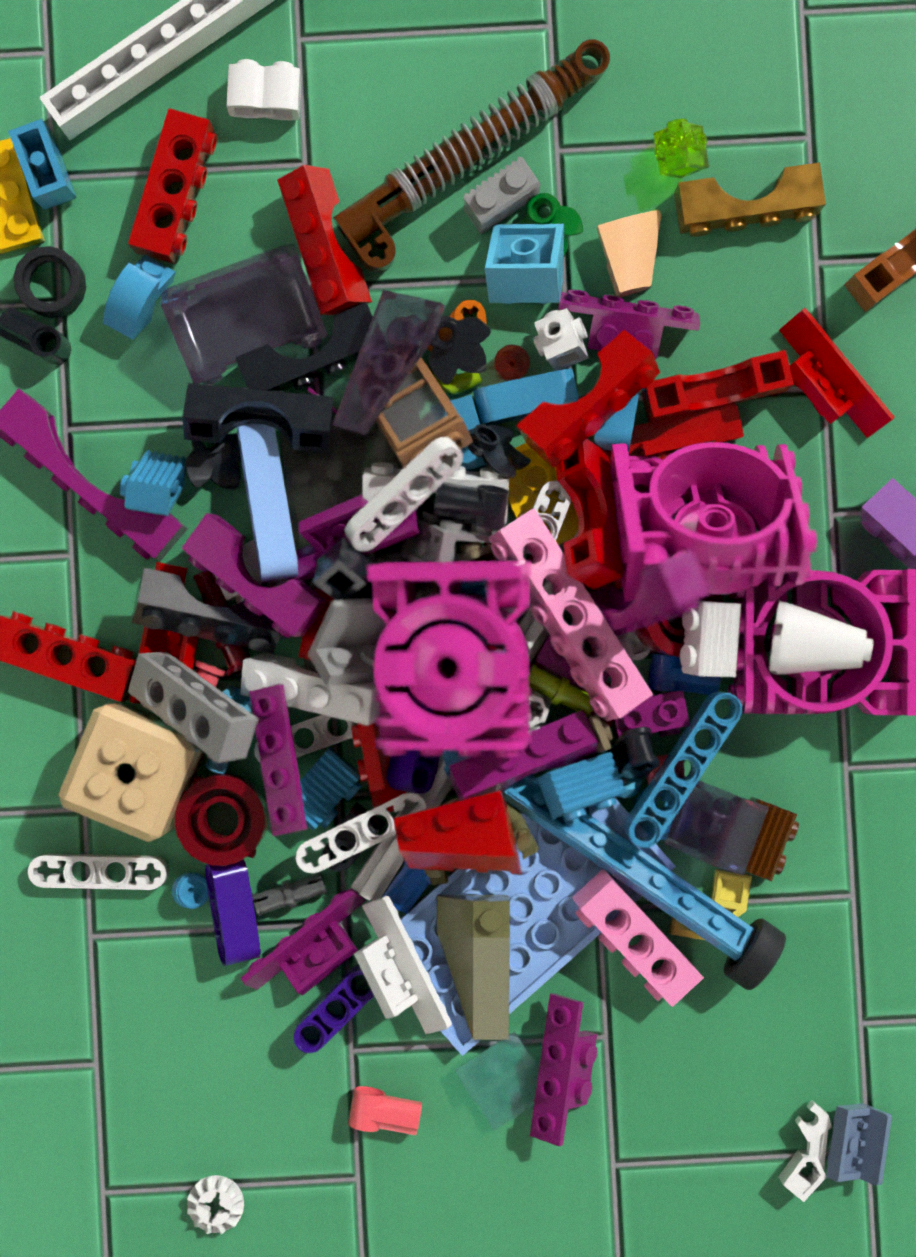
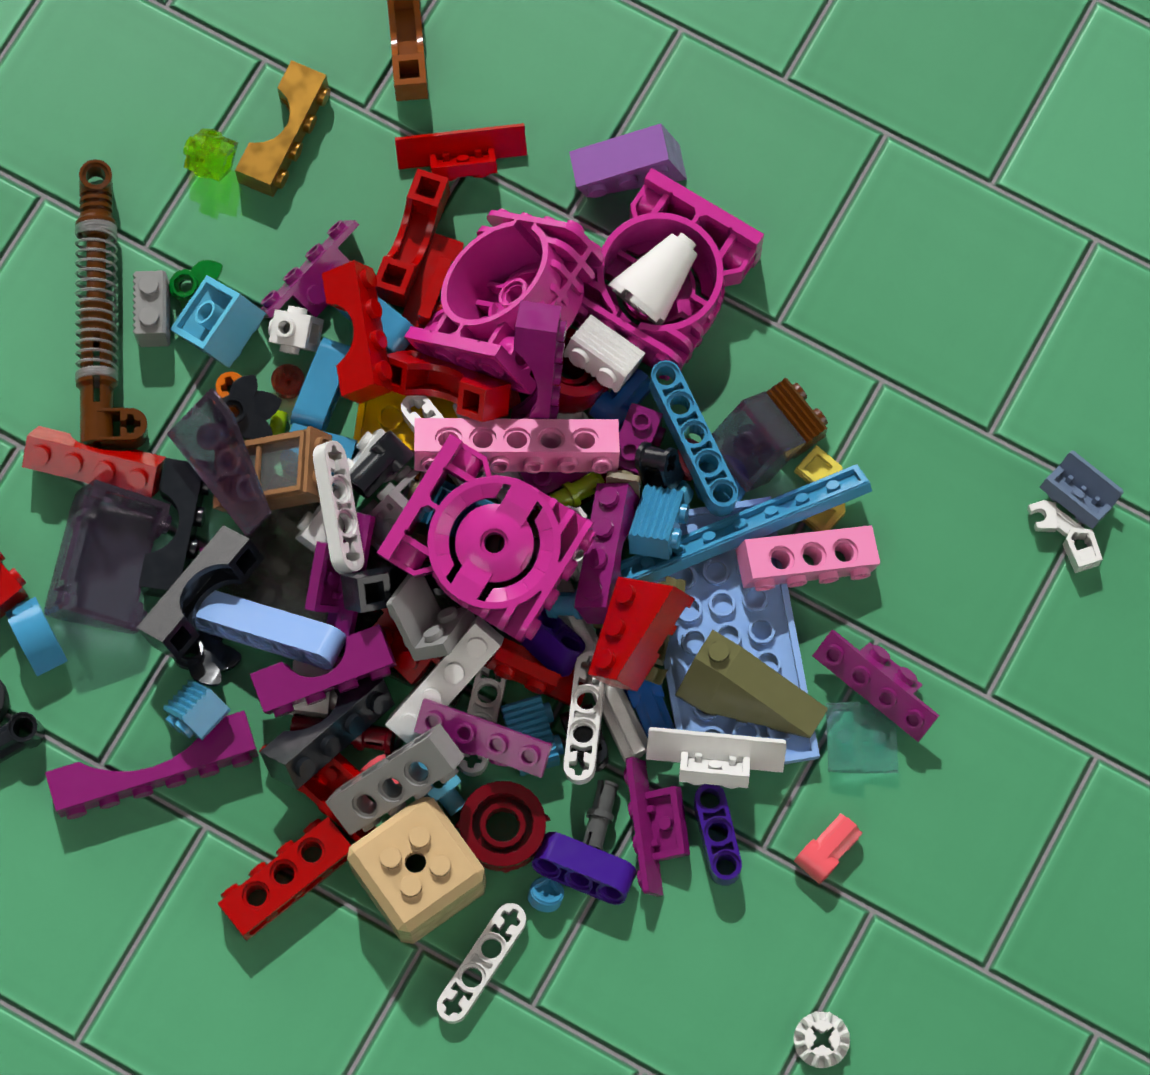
camera: 60 degrees left, 15 degrees down
black plate [467,424,531,478] -> none
light nougat slope [597,210,661,298] -> none
black tyre [723,918,786,990] -> none

